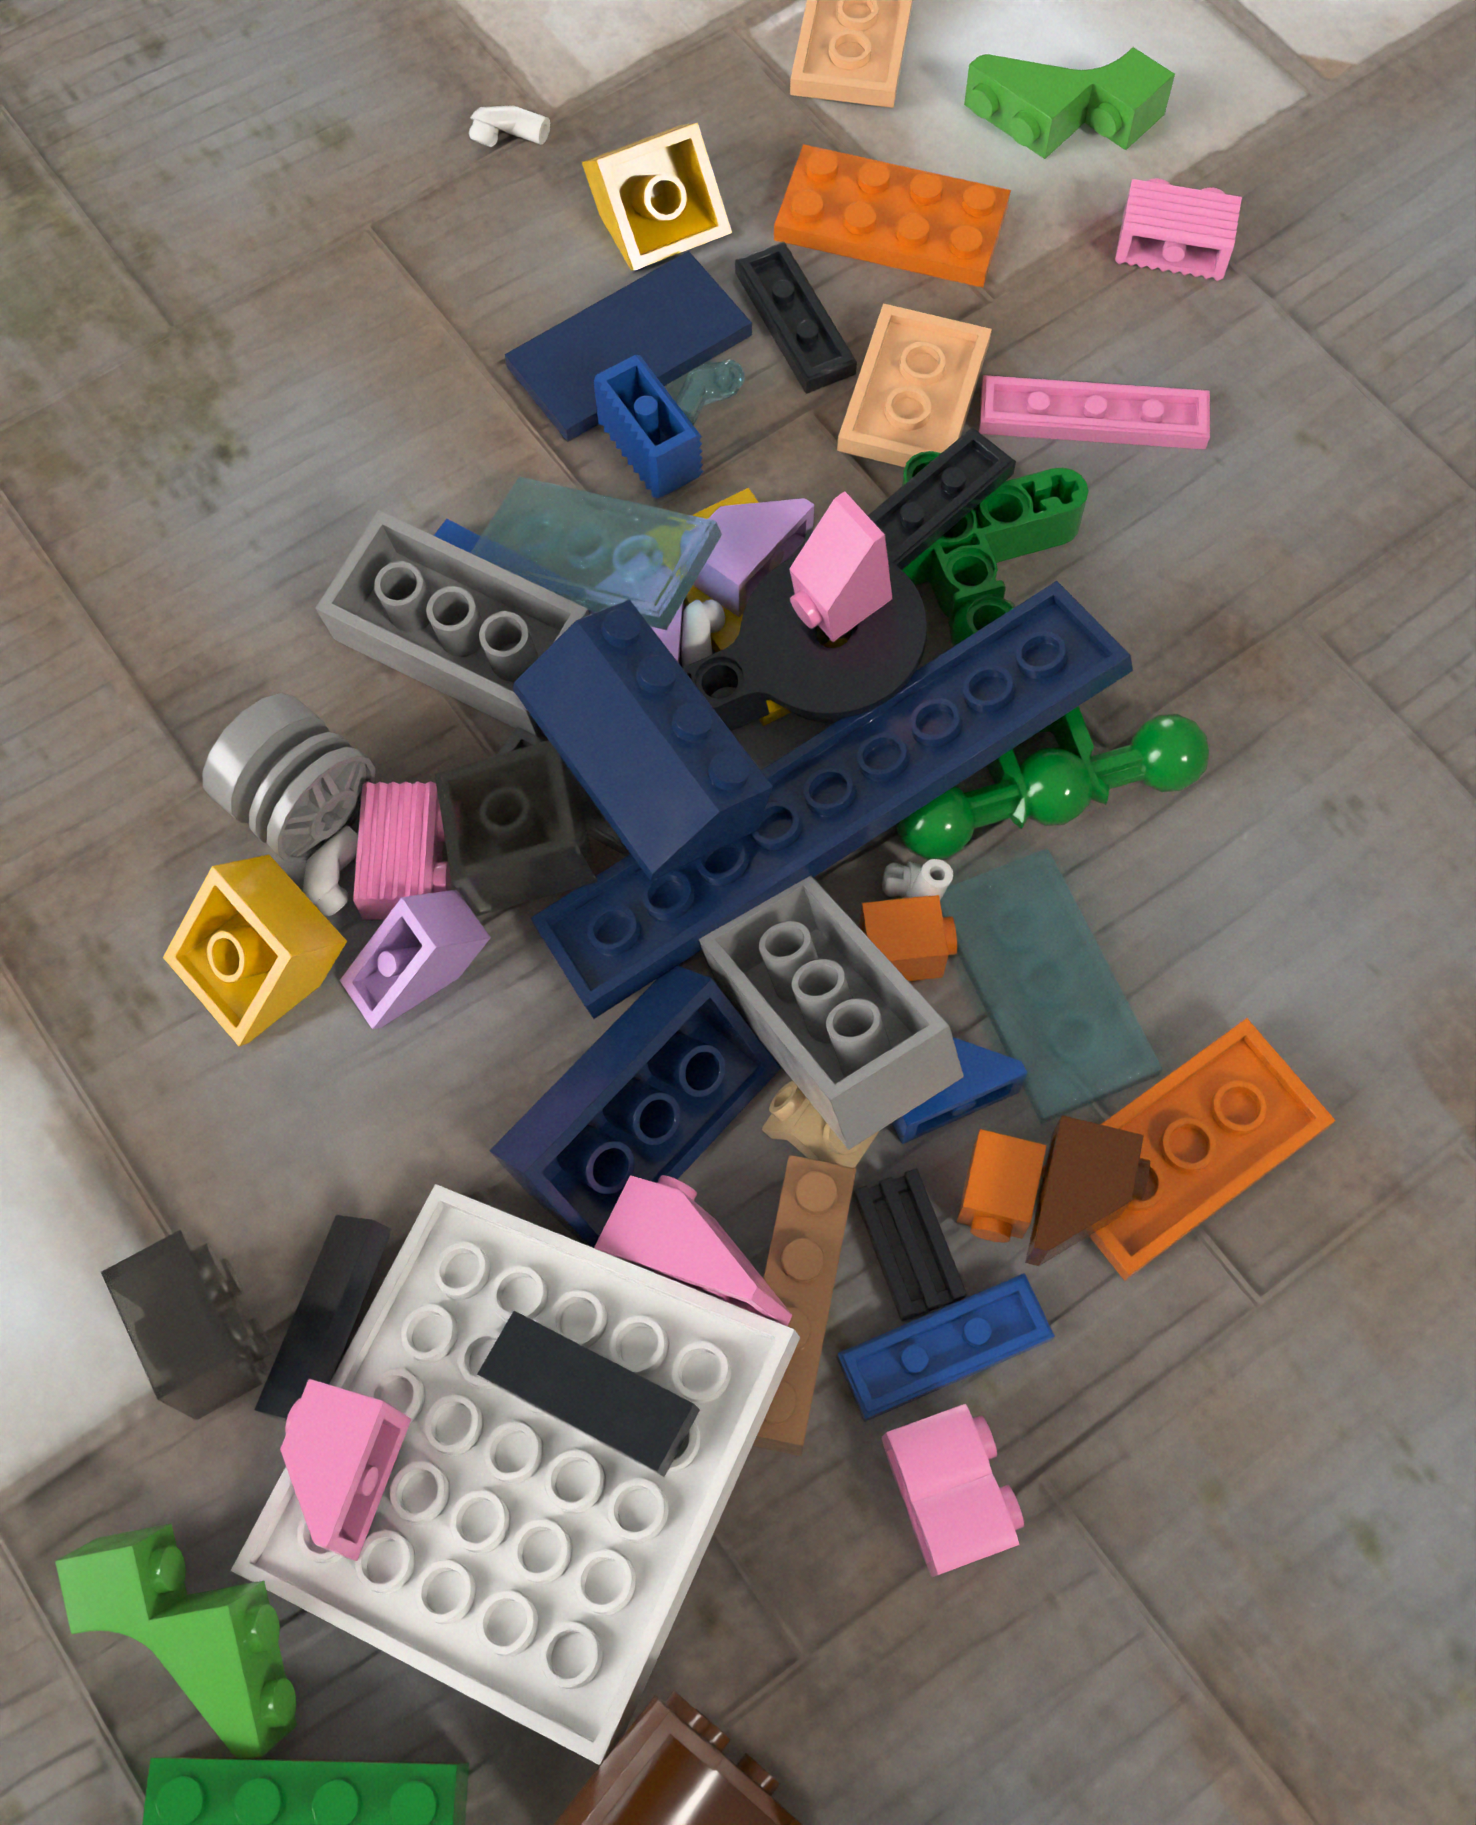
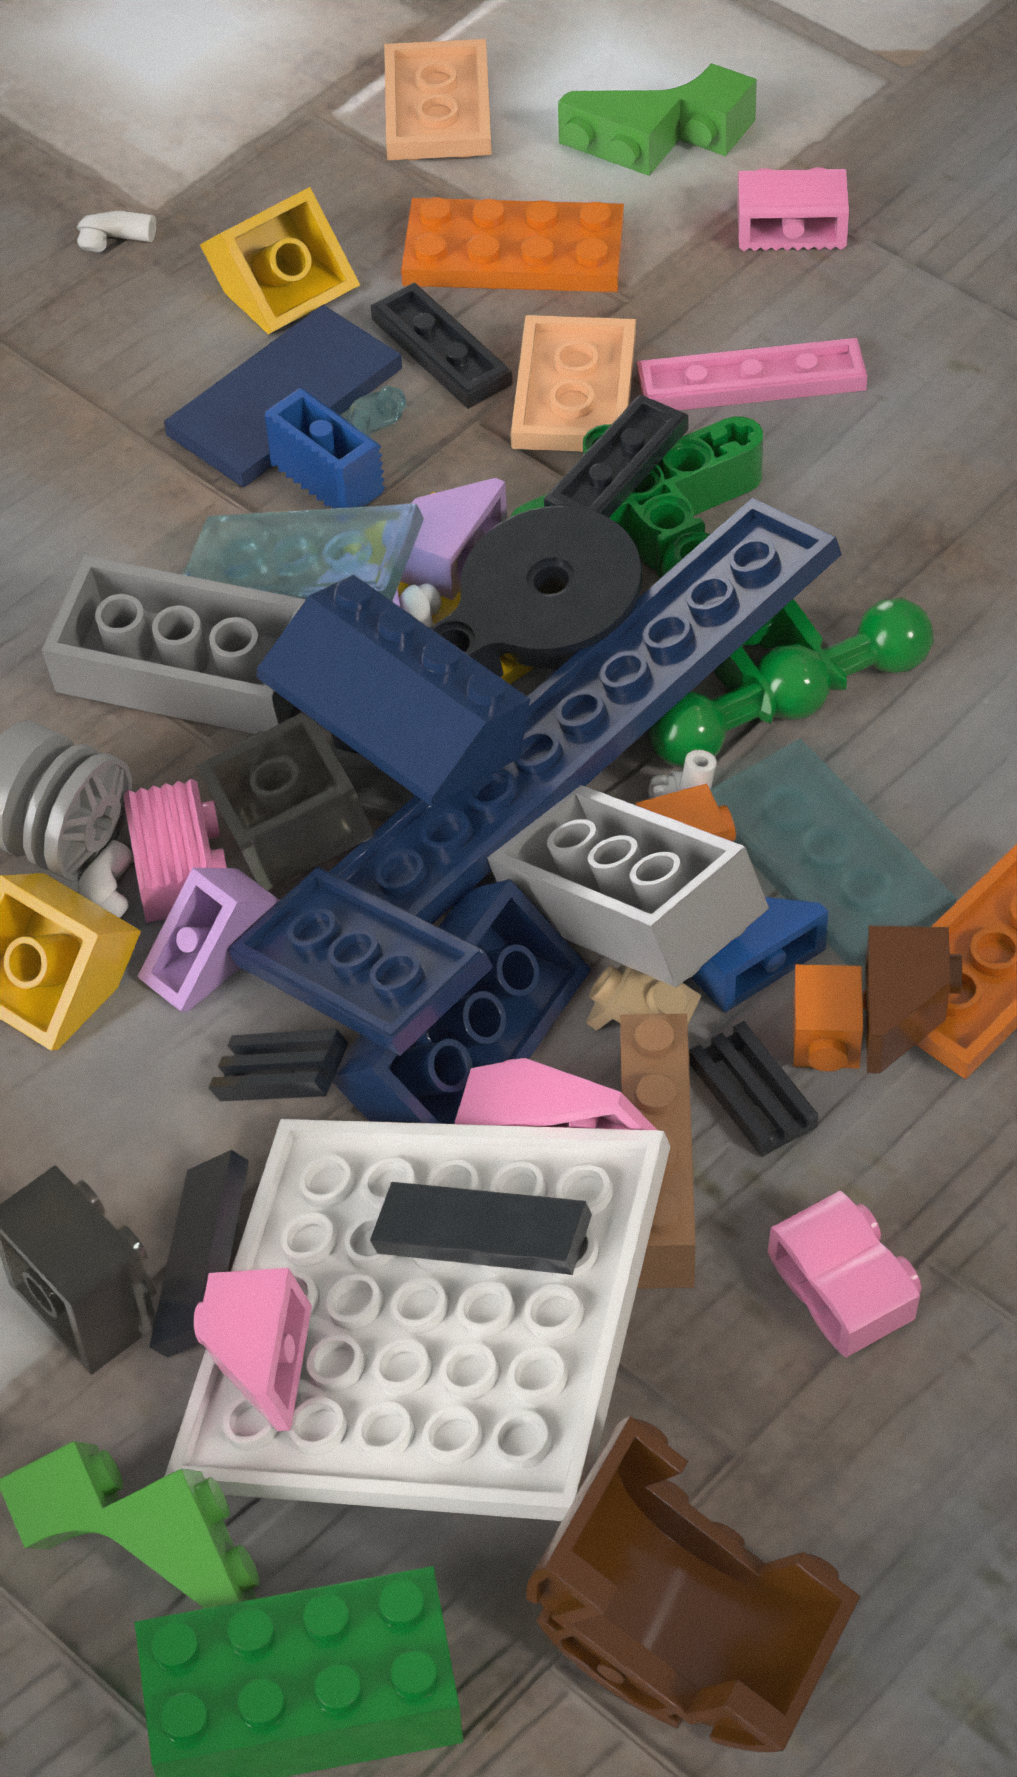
camera: 10 degrees left, 15 degrees down
bright pink slope [789,491,893,642] -> none
blue tile [836,1273,1055,1422] -> none
none -> black tile [208,1029,348,1102]
none -> dark blue tile [227,867,493,1056]

